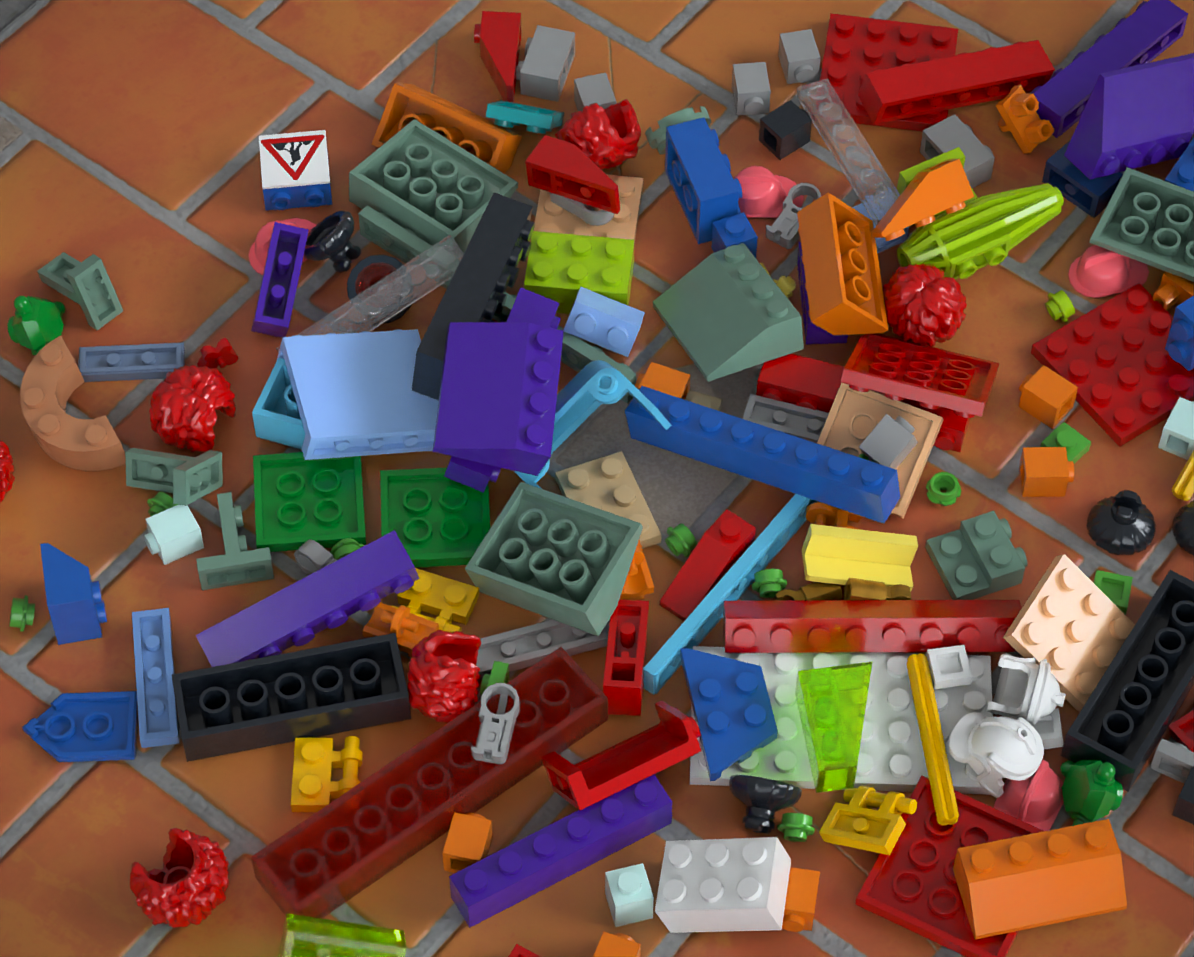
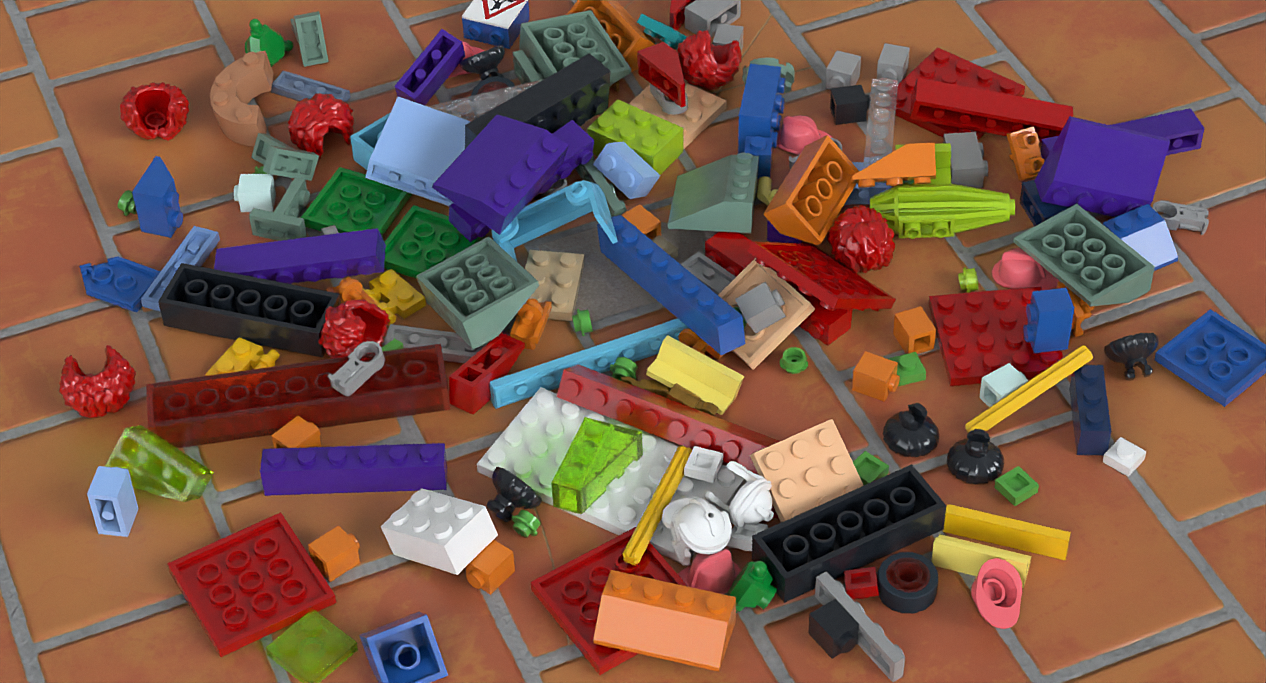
camera: 30 degrees right, 10 degrees down
red piece [197,338,239,368] -> none
red panel [541,700,701,810] -> none
light aqua brick [605,863,654,927] -> none
red slope [659,509,756,621] -> none
blue wing [680,648,778,781] -> none
yellow plate [819,785,917,855] -> none
sand green plate [925,511,1028,600] -> none

